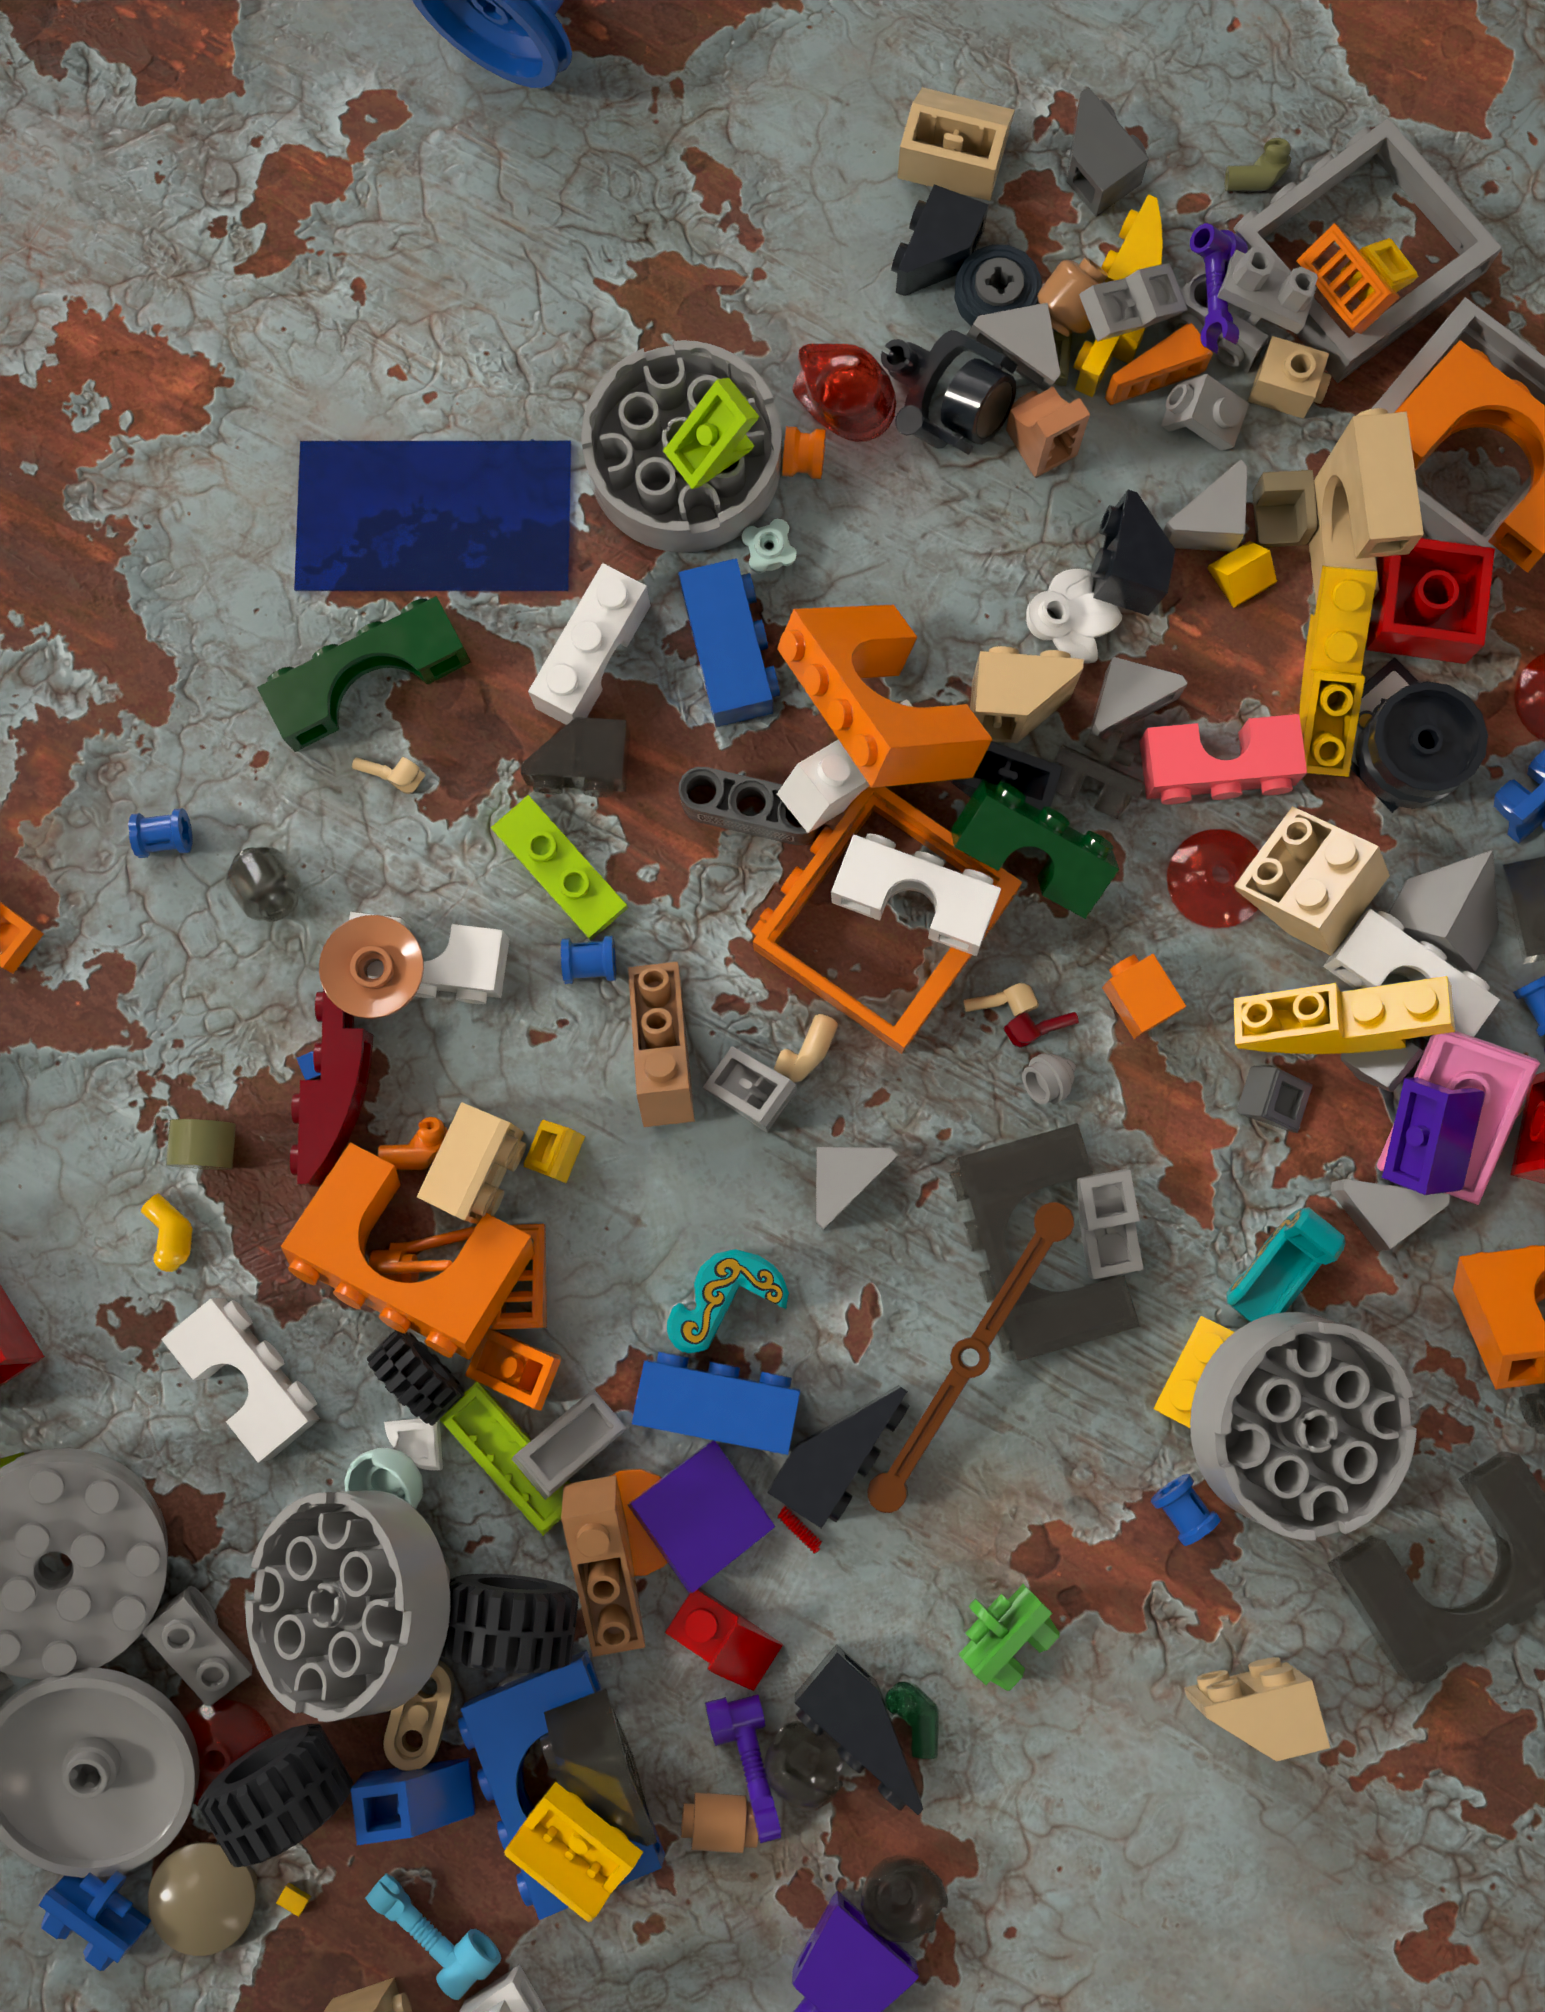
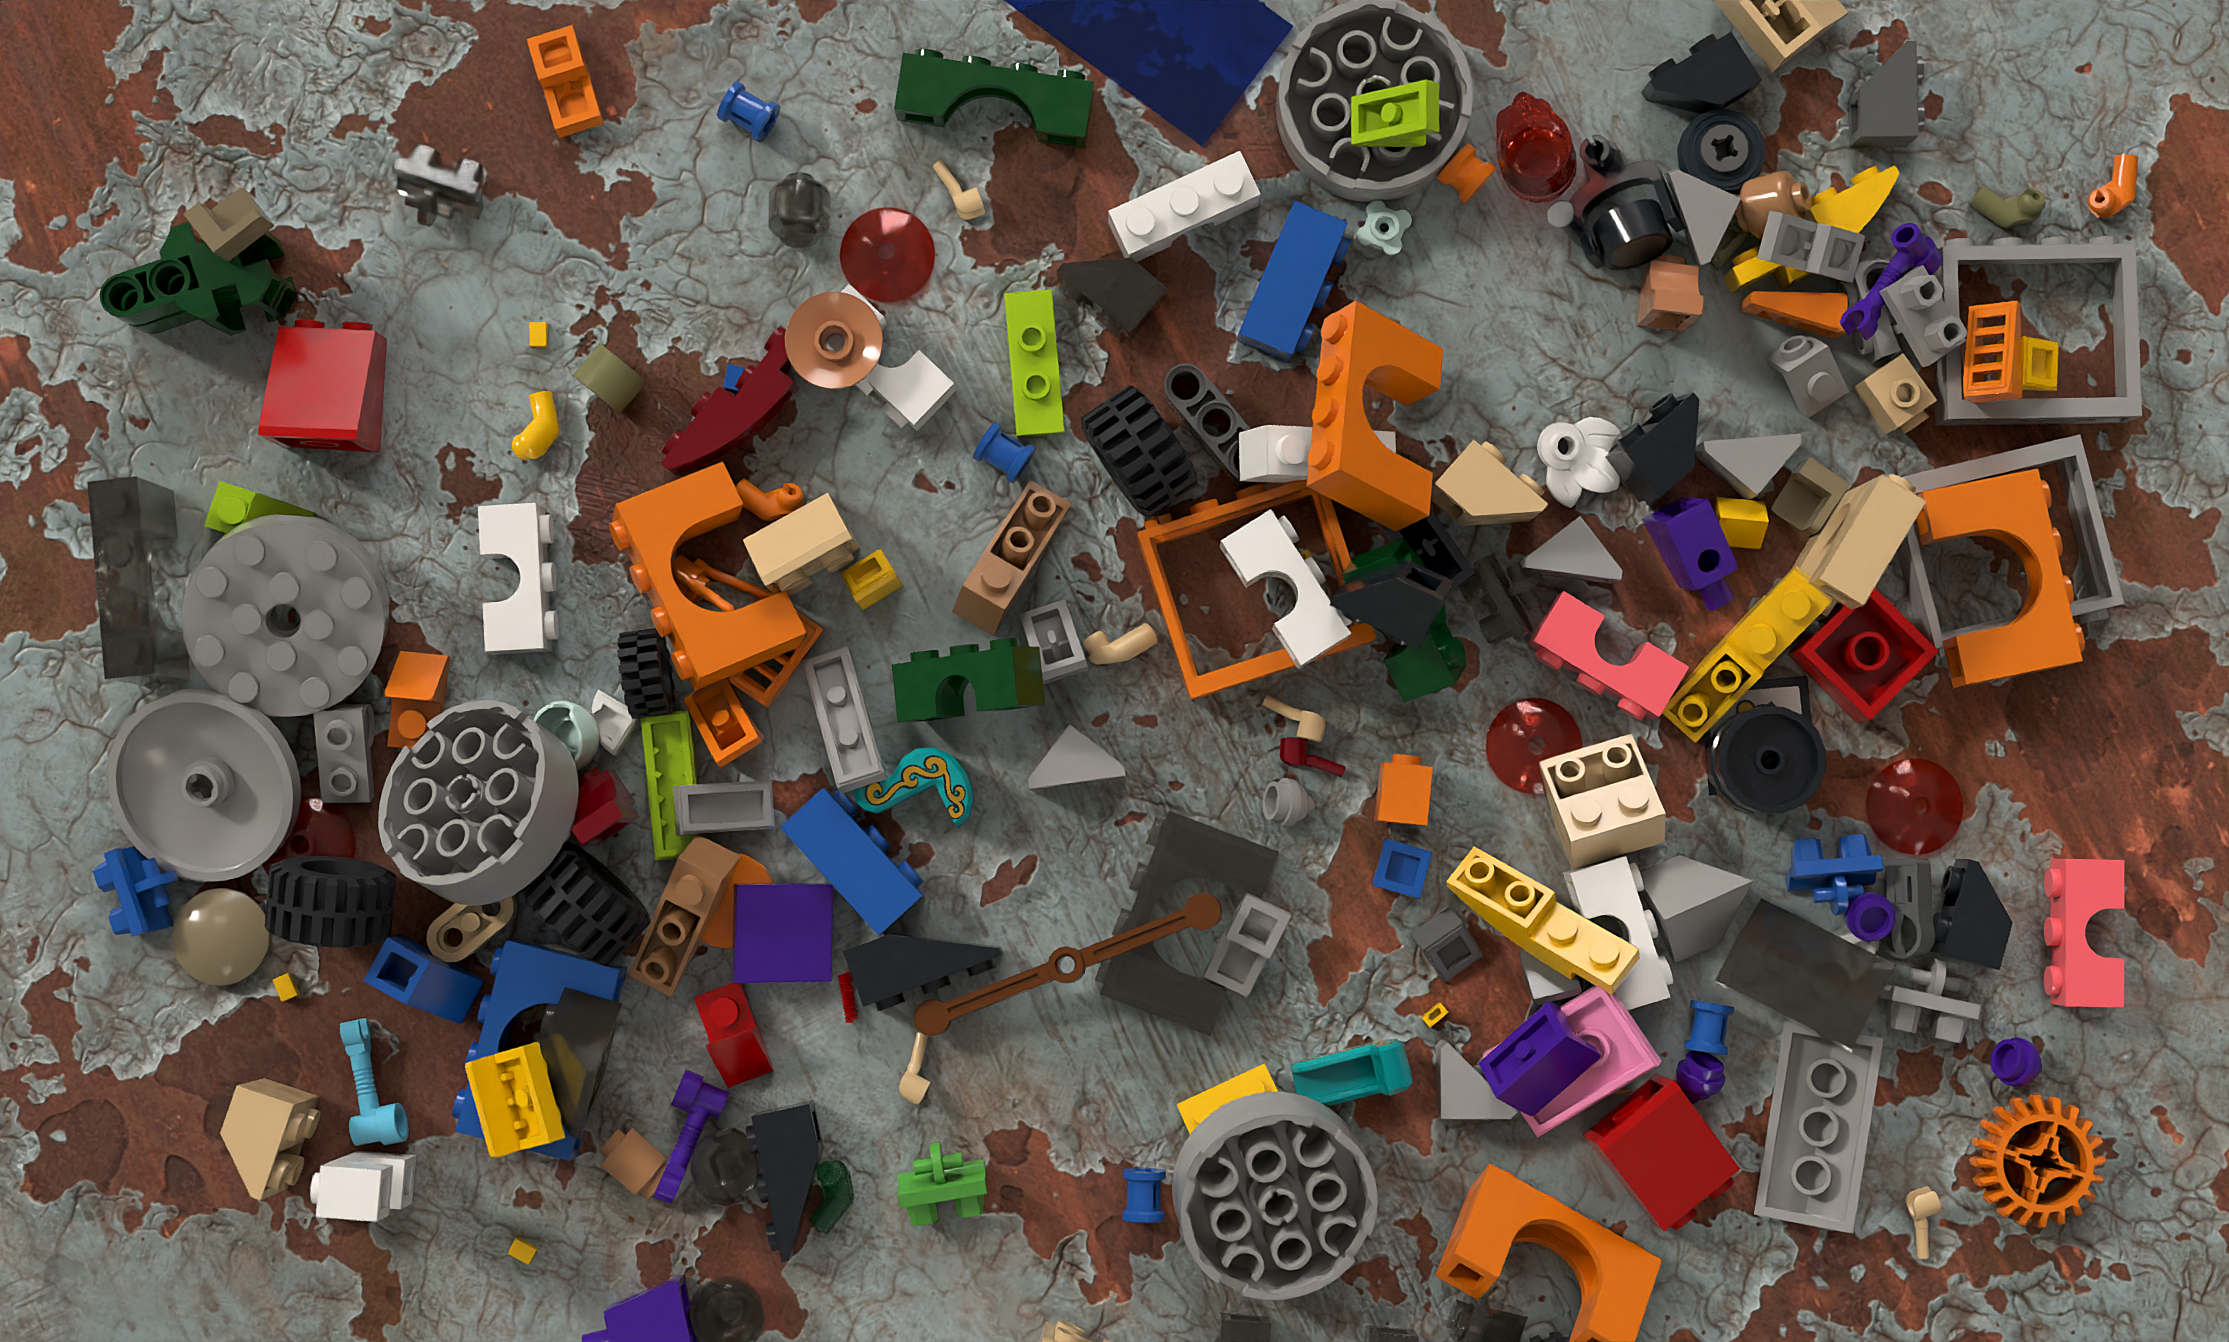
camera: 30 degrees right, 5 degrees up
none -> orange slope [384,651,450,749]
none -> yellow piece [507,1237,539,1265]
none -> yellow piece [529,322,548,348]
none -> dark red slope [570,767,639,845]
none -> light grey tile [802,646,887,794]
none -> clear red dish [840,207,935,303]
none -> dark green arch [892,638,1045,723]
none -> tan hand [899,1033,931,1105]
none -> black tyre [1081,385,1198,518]
none -> black slope [1330,560,1454,649]
none -> blue plate [1371,838,1432,899]
none -> yellow piece [1421,1002,1448,1028]
none -> dark purple torso [1642,496,1738,610]
none -> orange arm [2088,154,2138,218]

